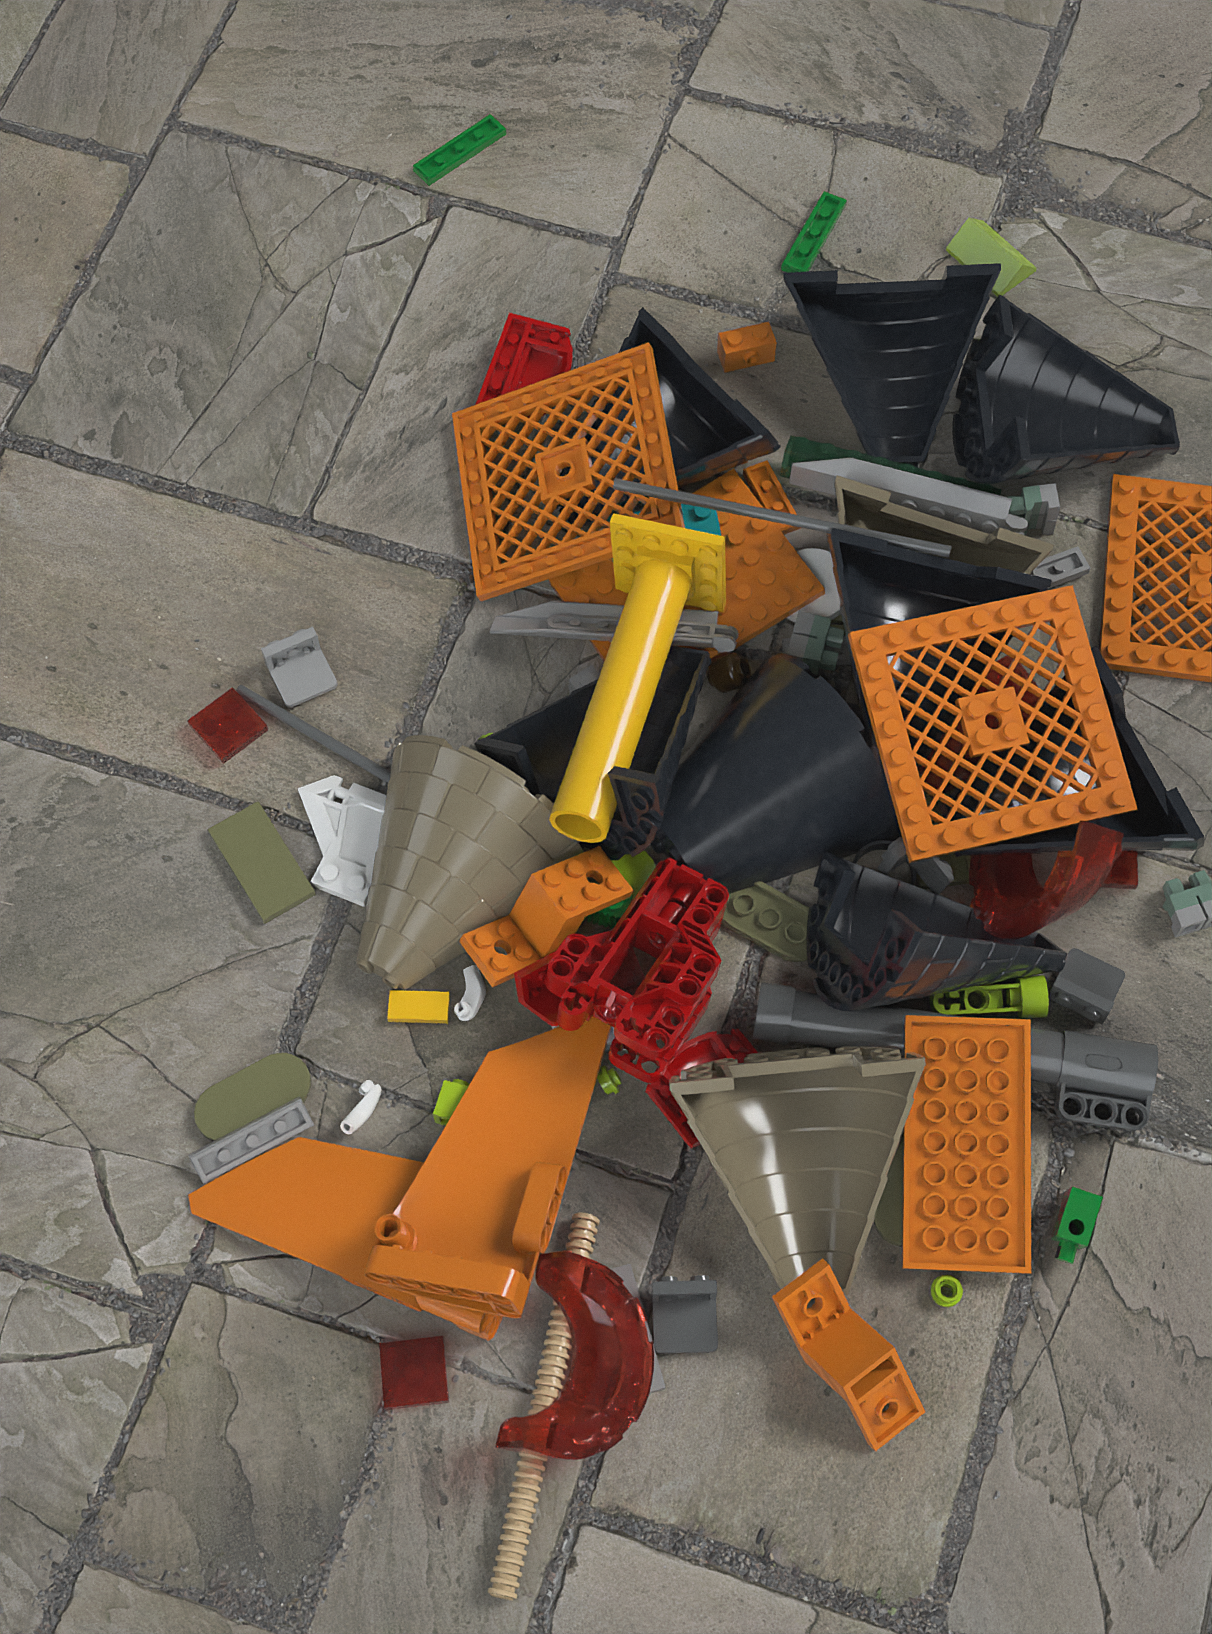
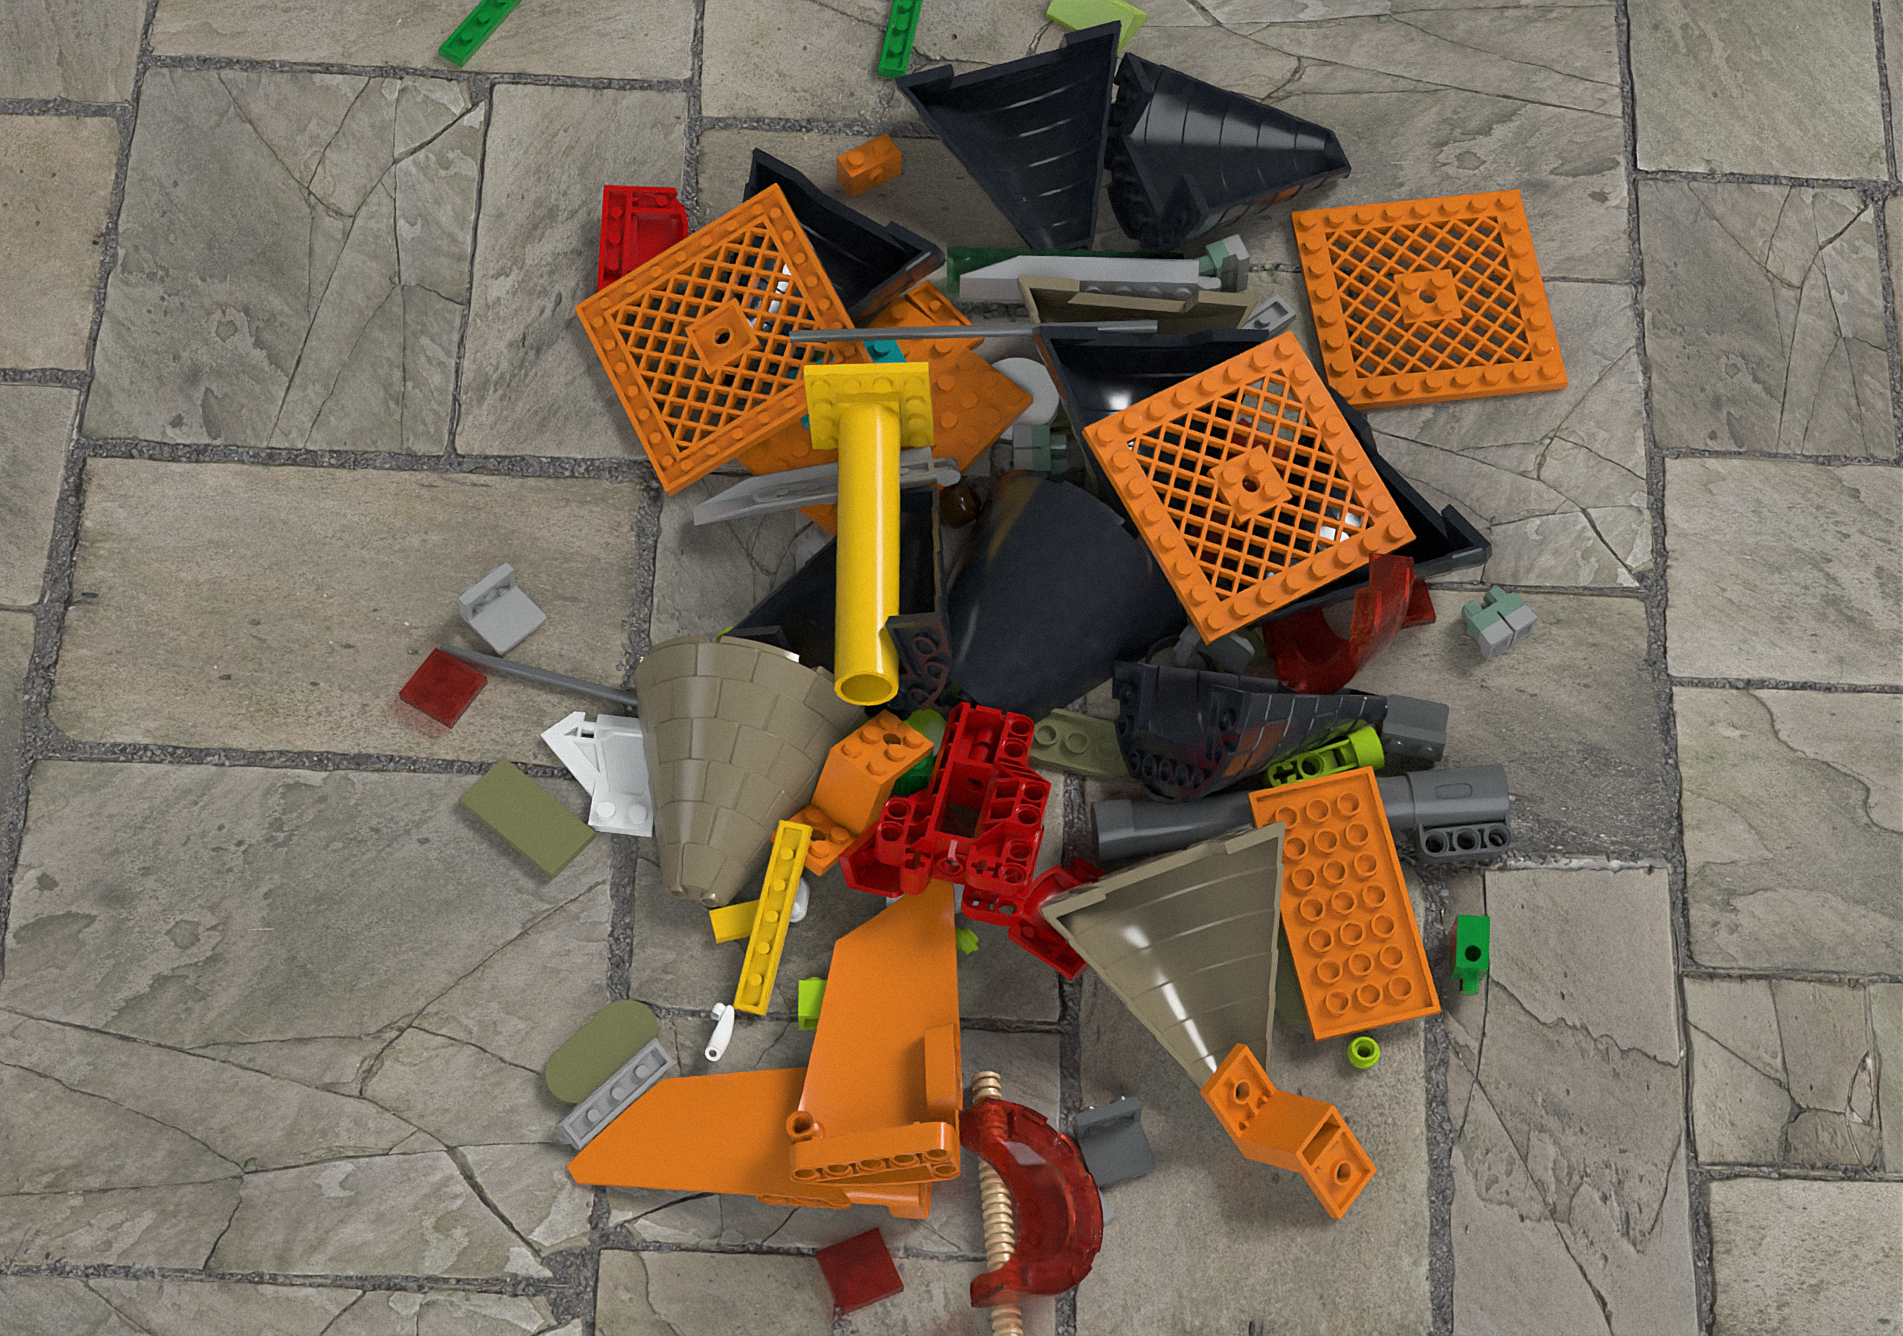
camera: 20 degrees left, 5 degrees down
none -> yellow tile [733,820,813,1017]

